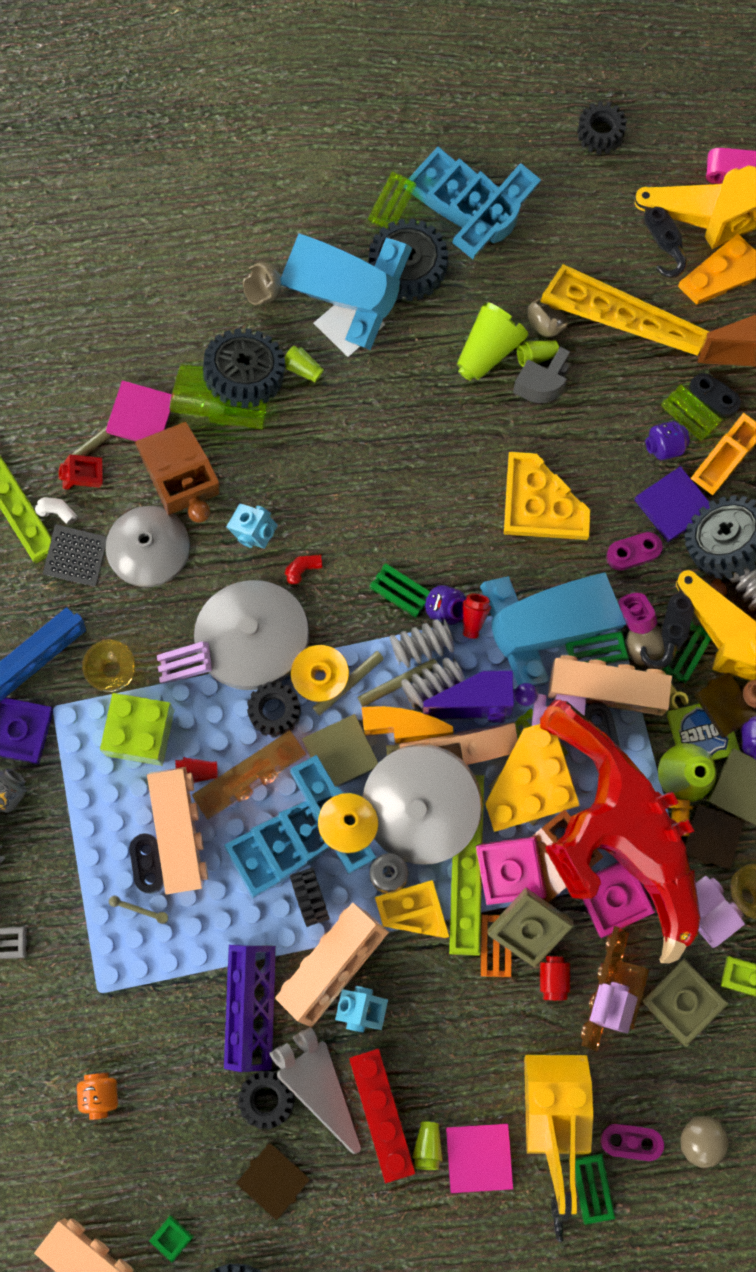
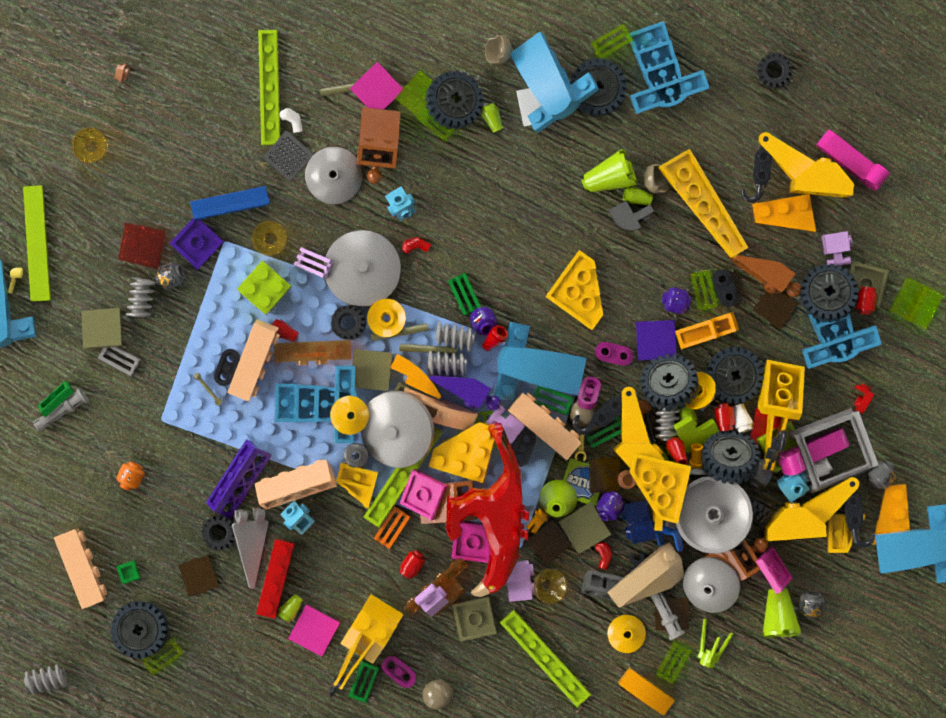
camera: 25 degrees right, 15 degrees up
red bracket [59,454,103,490] -> none
black tyre [290,867,330,927] -> none
olive tile [487,887,574,968] -> none

